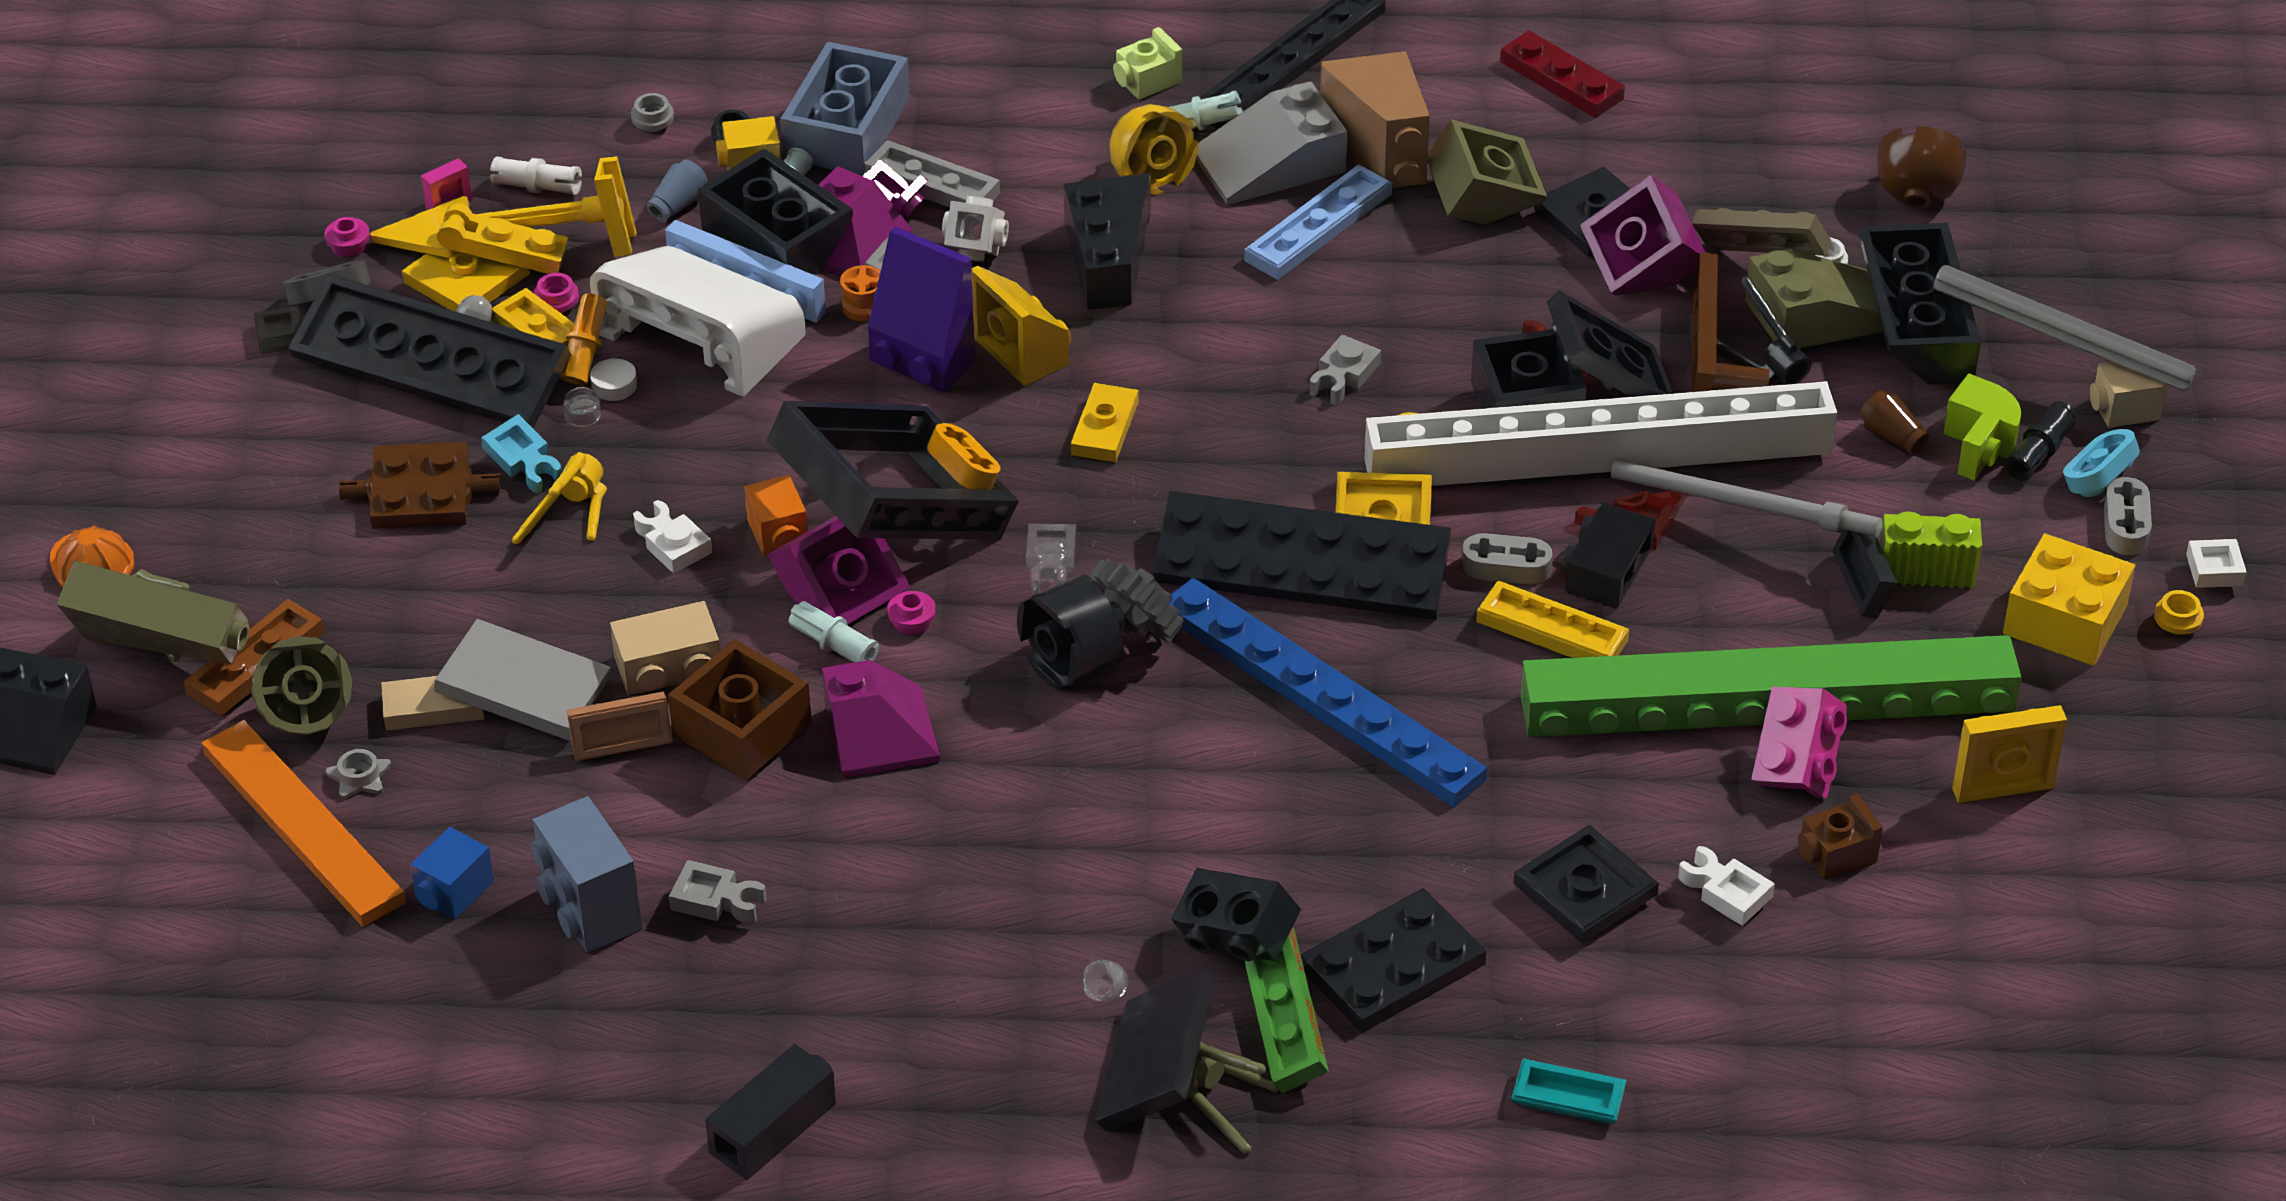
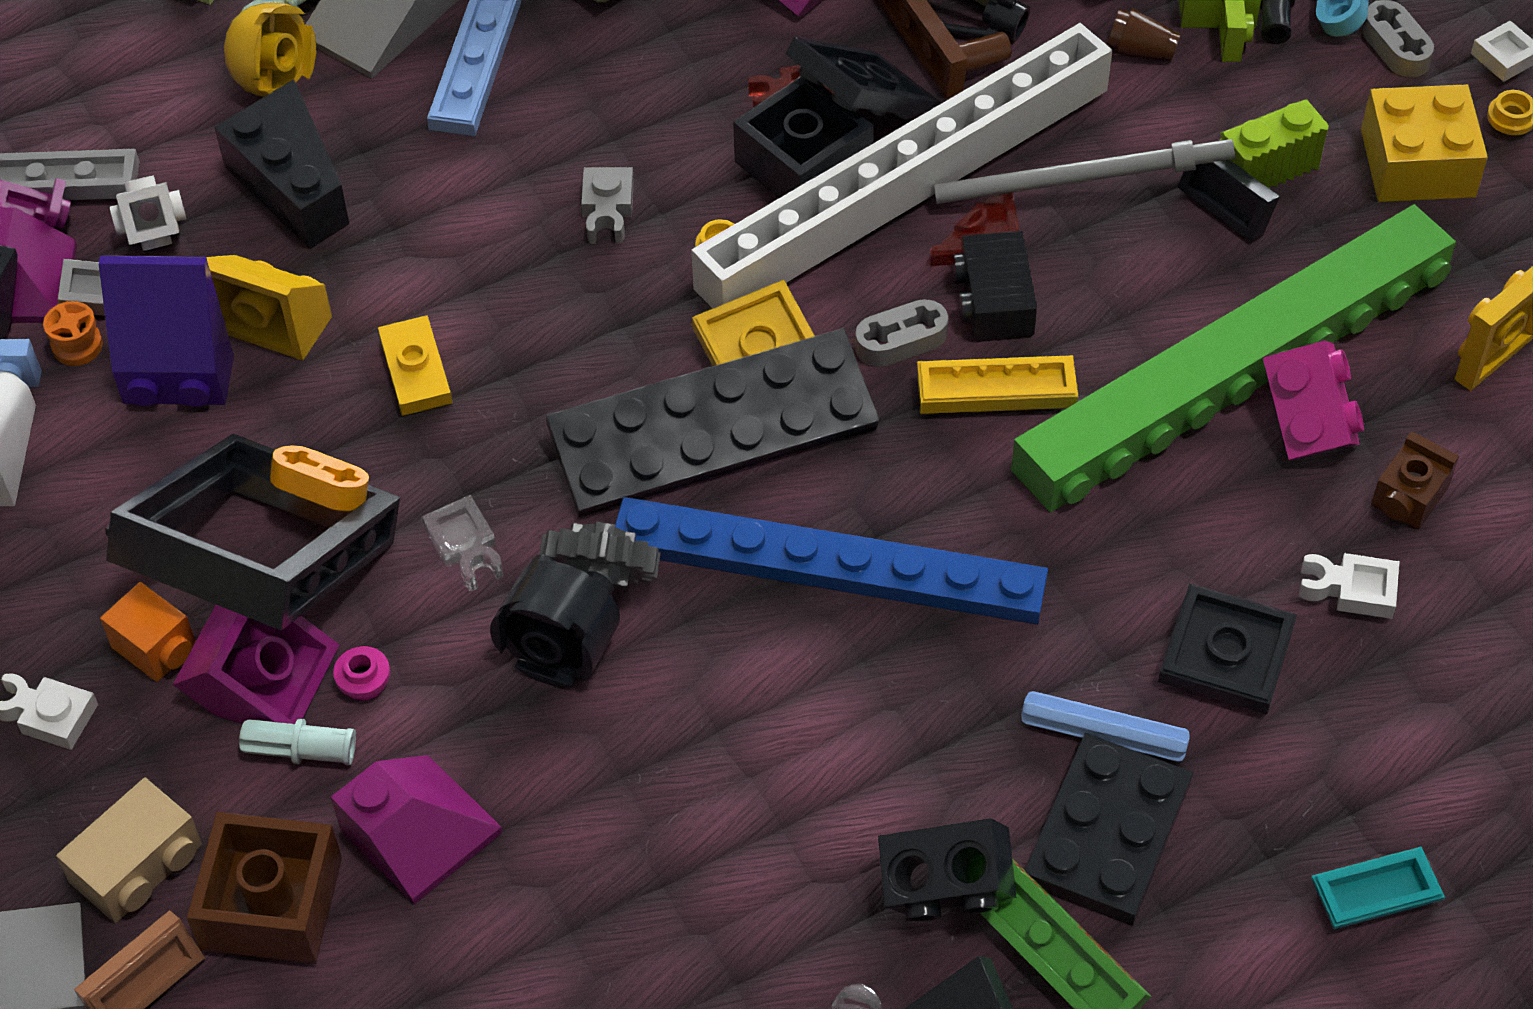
camera: 30 degrees left, 10 degrees up
none -> light blue axle [1021,691,1190,762]

